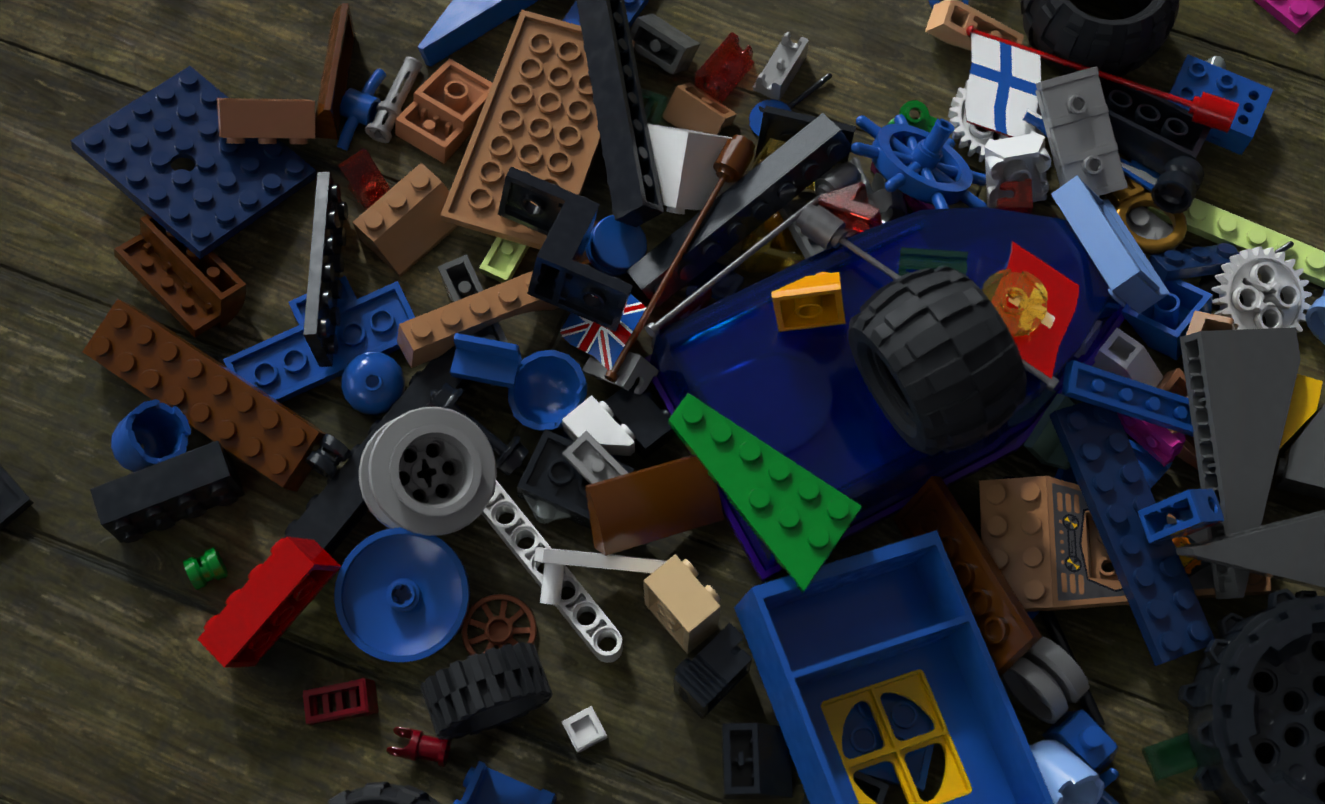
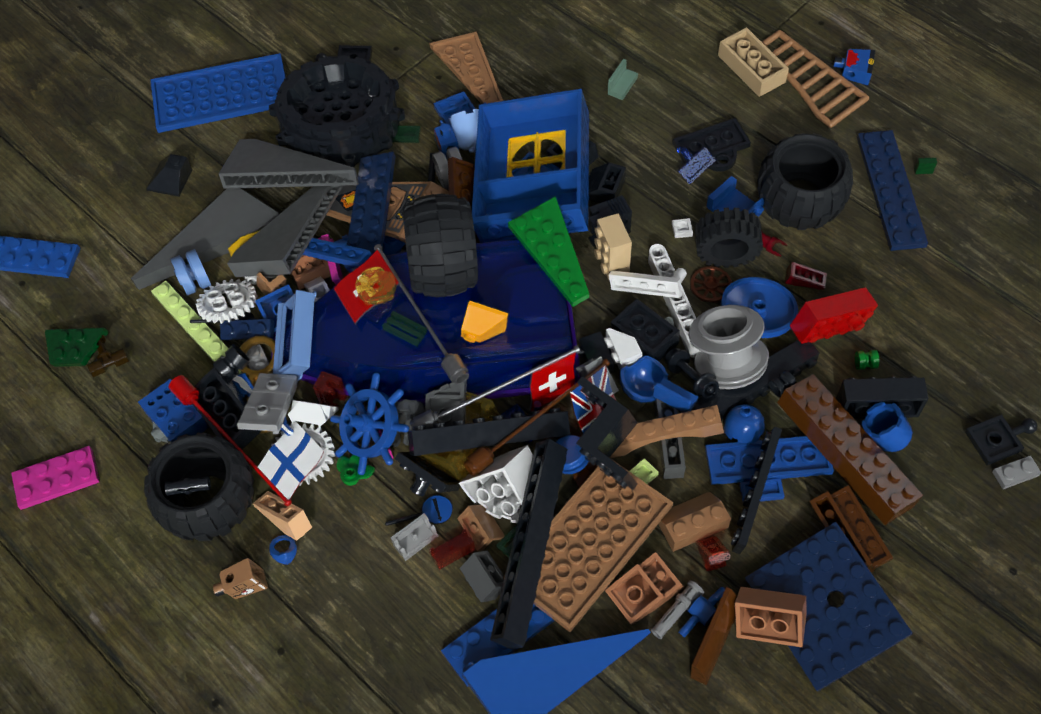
camera: 155 degrees left, 10 degrees down
light grey plate [562,430,628,484] -> none
reddish brown slope [585,455,724,556] -> none
clear red slope [817,182,884,239] -> none
blue torso [1138,489,1224,543] -> none

